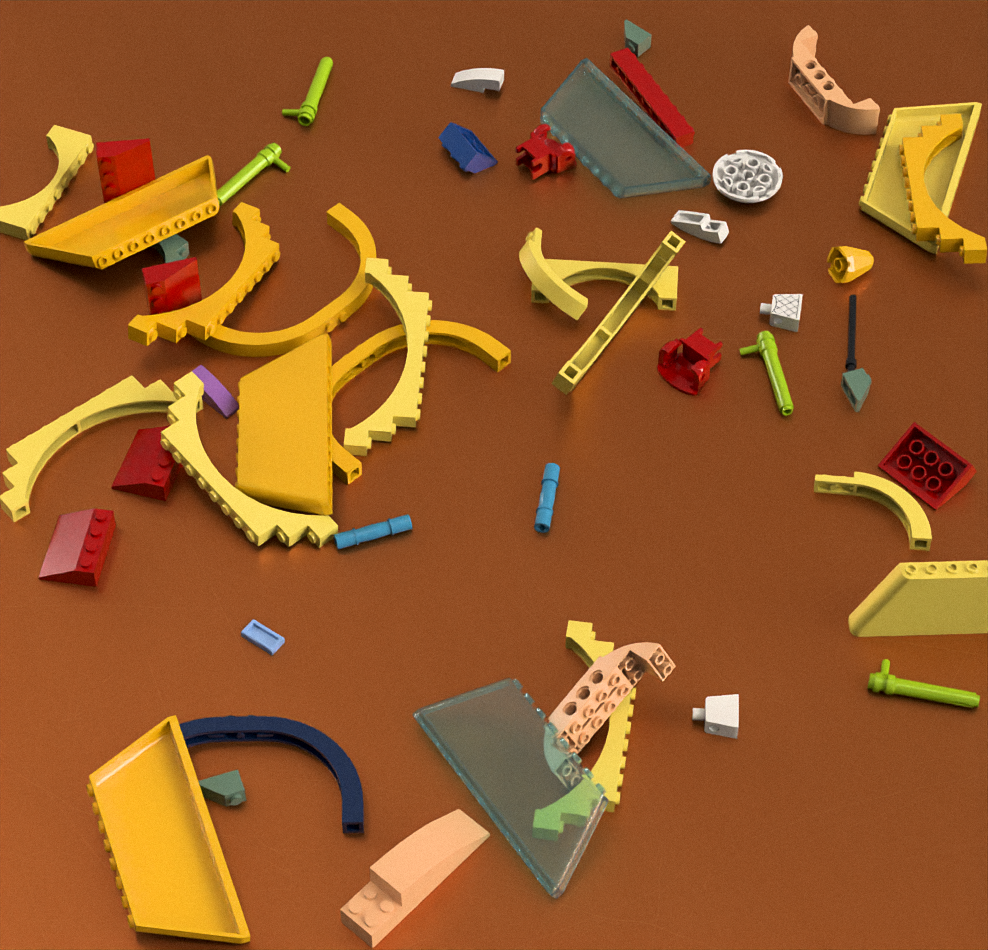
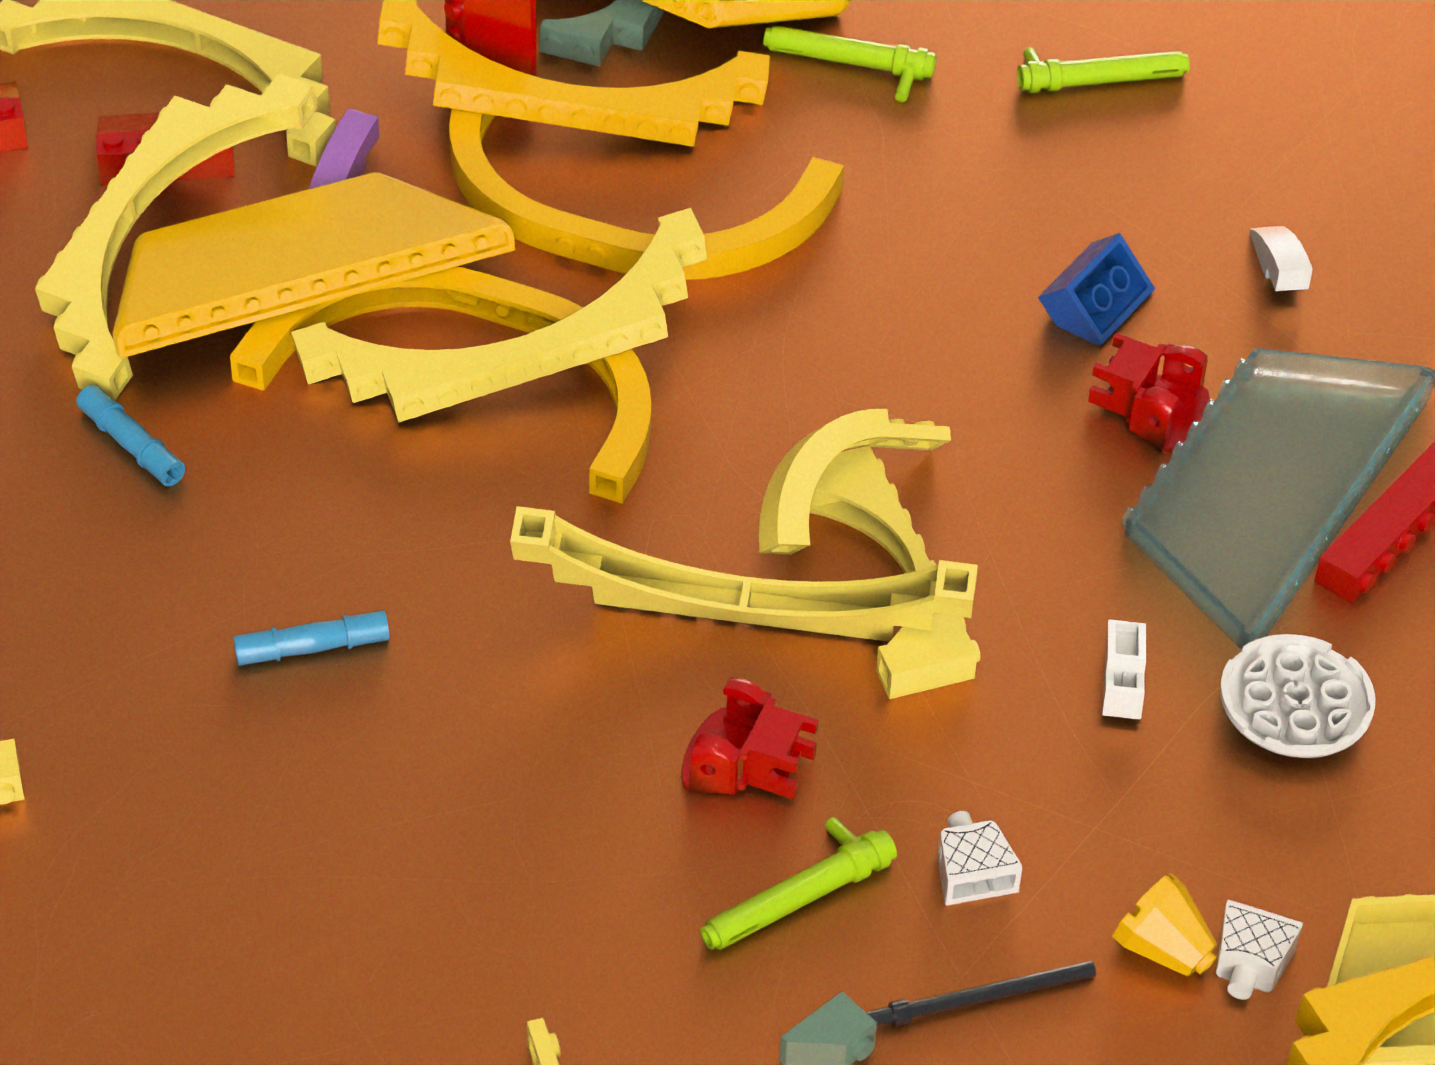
camera: 65 degrees right, 5 degrees down
none -> white torso [1216,900,1303,999]

